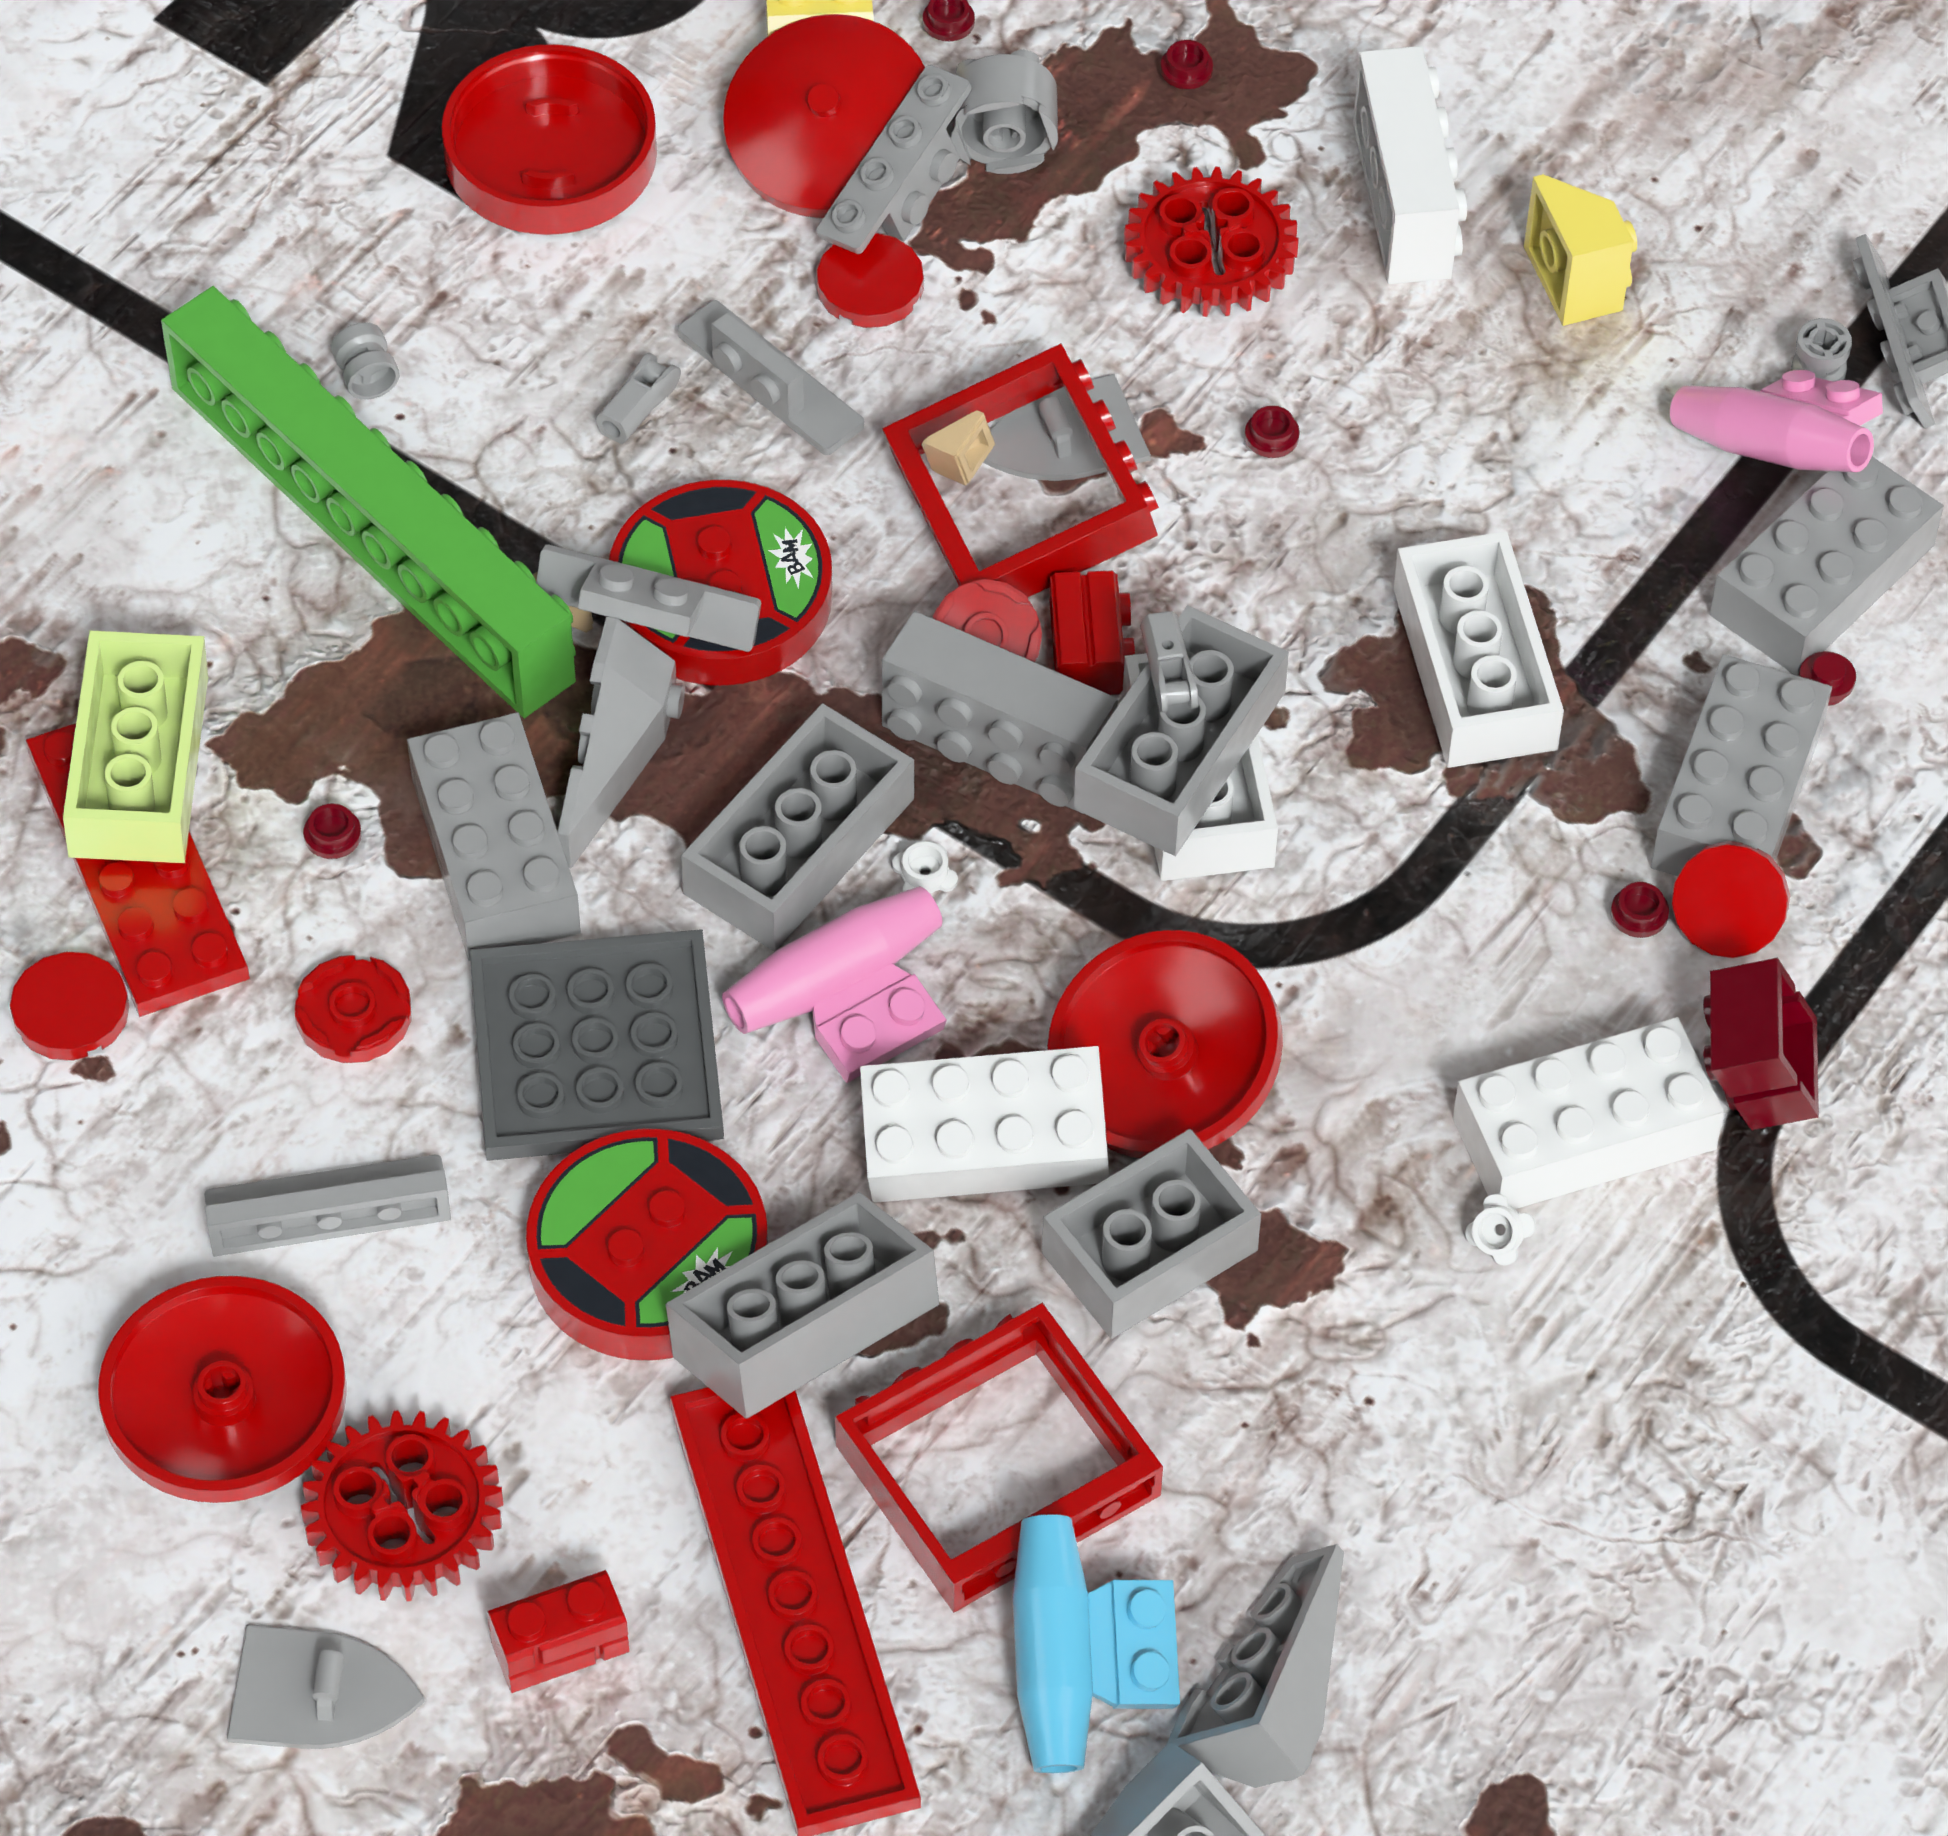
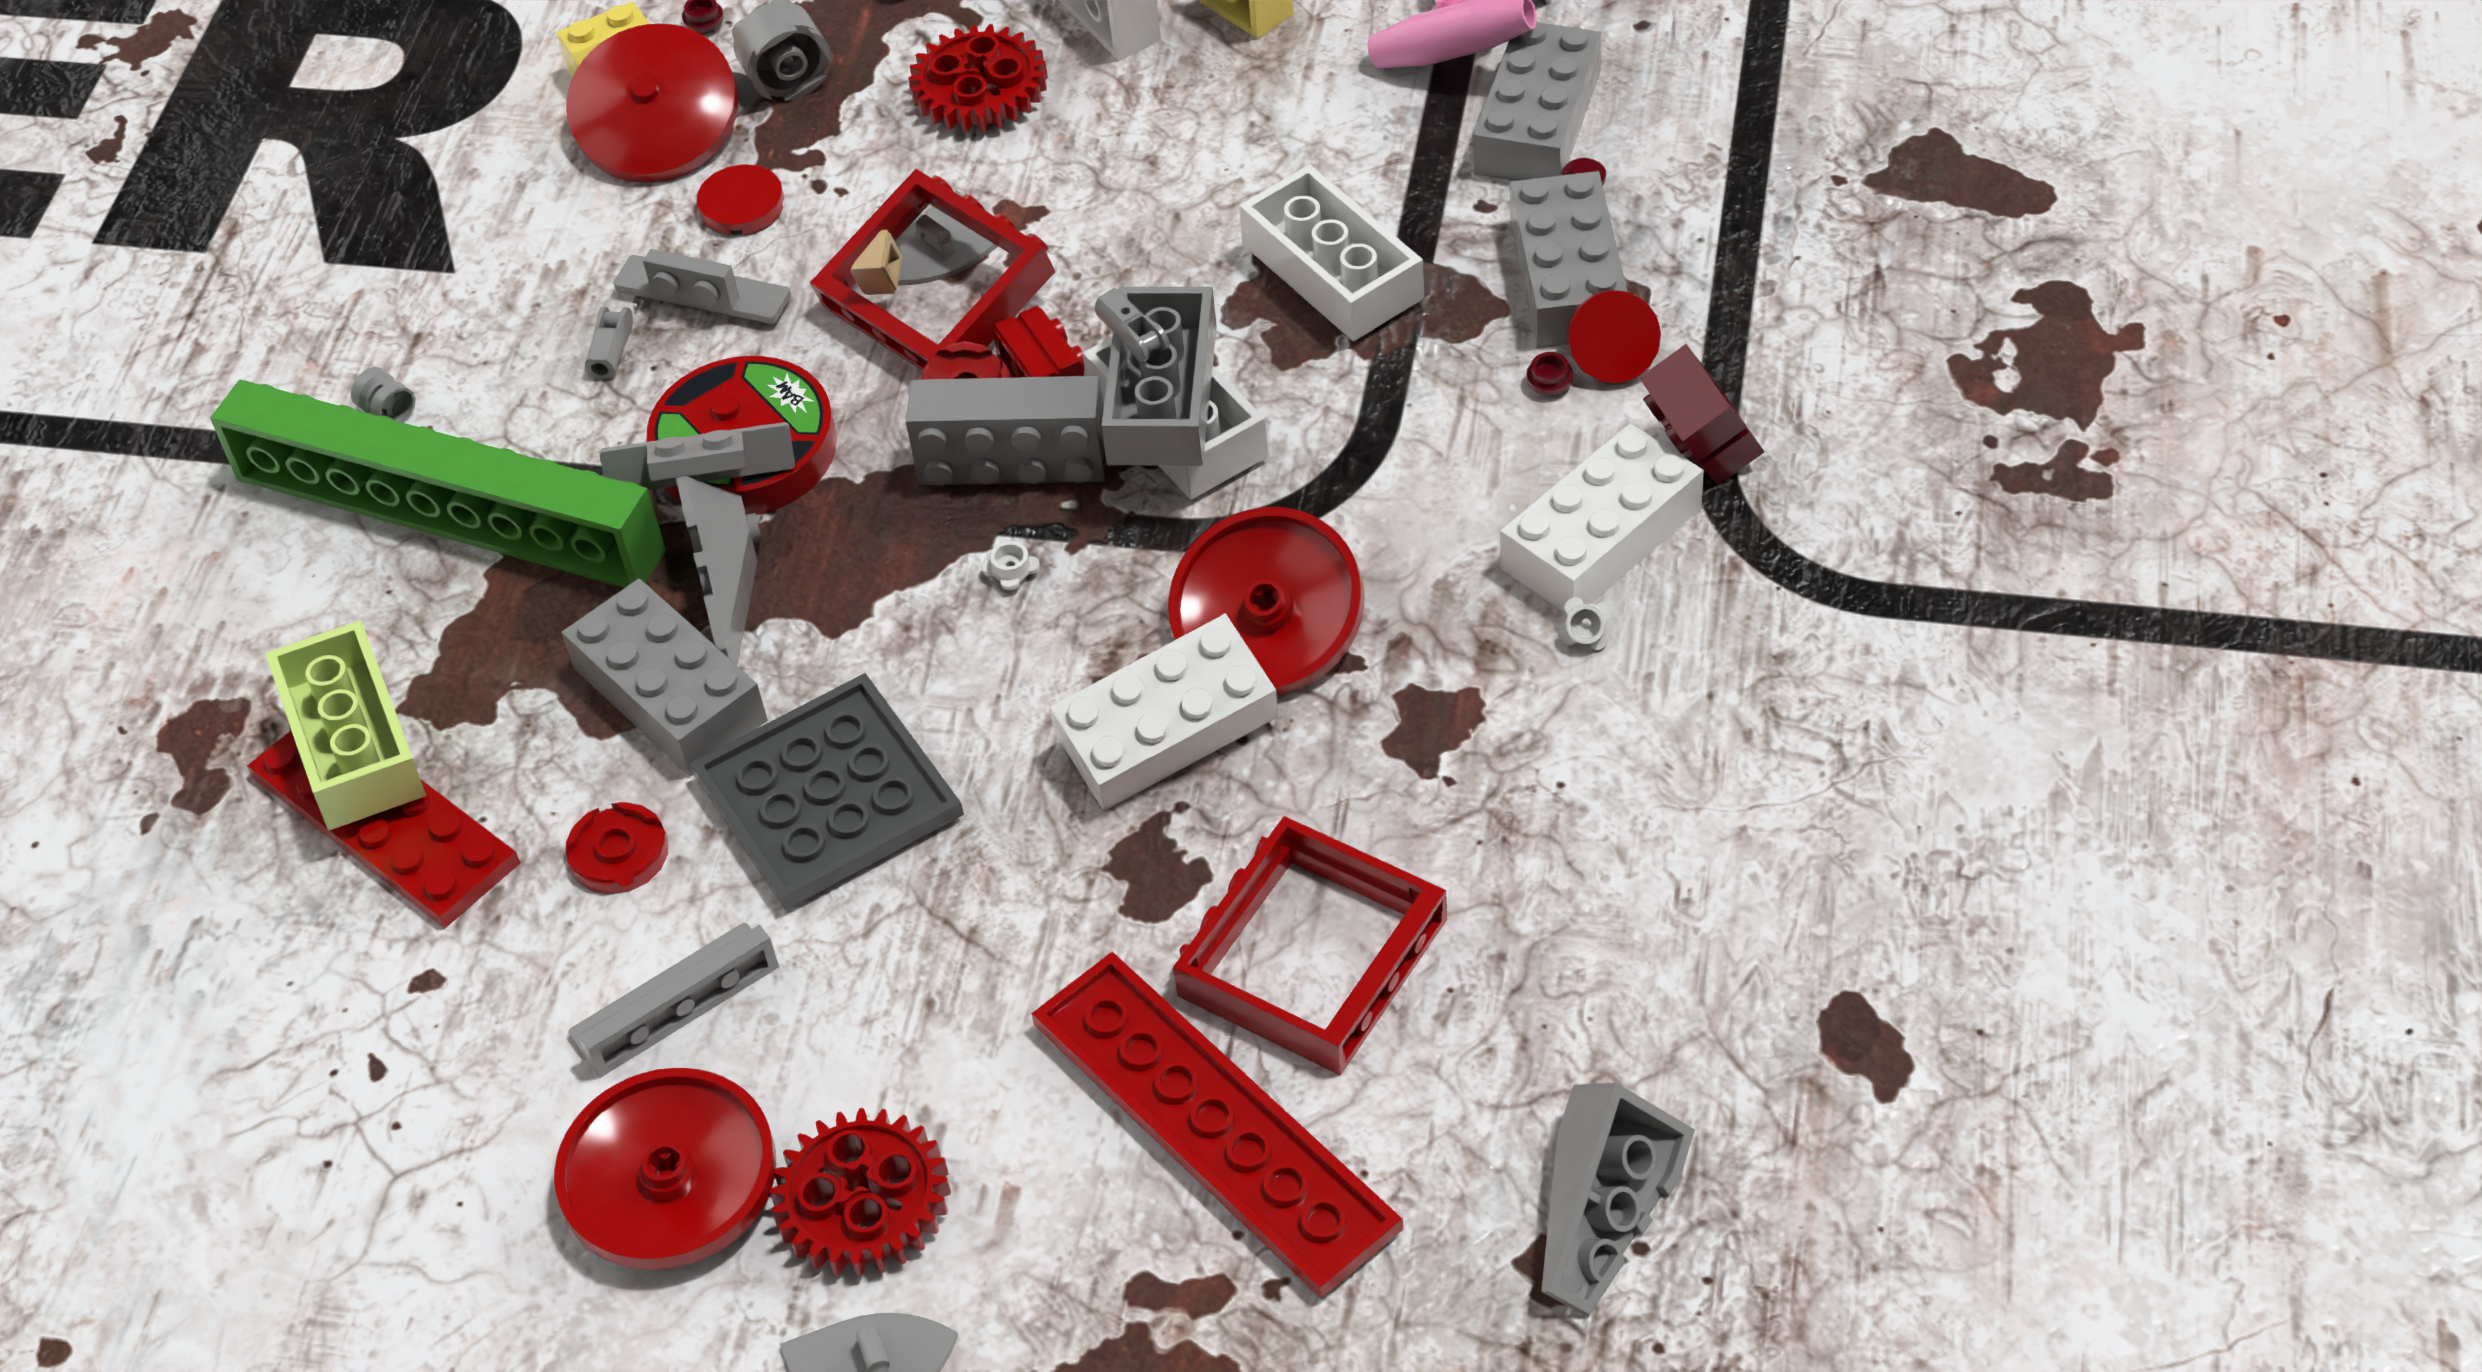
camera: 20 degrees left, 5 degrees down
red tile [10,952,130,1061] -> none
dark red plate [303,803,362,859] -> none
red brick [442,44,657,235] -> none
red brick [487,1570,630,1693] -> none
brick [526,1129,768,1360] -> none
light grey brick [666,1192,940,1419] -> none
light grey brick [681,703,914,952] -> none
bright pink plate [722,886,947,1083] -> none
light grey bracket [816,65,972,254] -> none
medium azure plate [1013,1515,1180,1773] -> none
light grey brick [1042,1129,1261,1339] -> none
light grey wedge [1166,1544,1344,1788] -> none
dark red plate [1245,406,1300,458] -> none

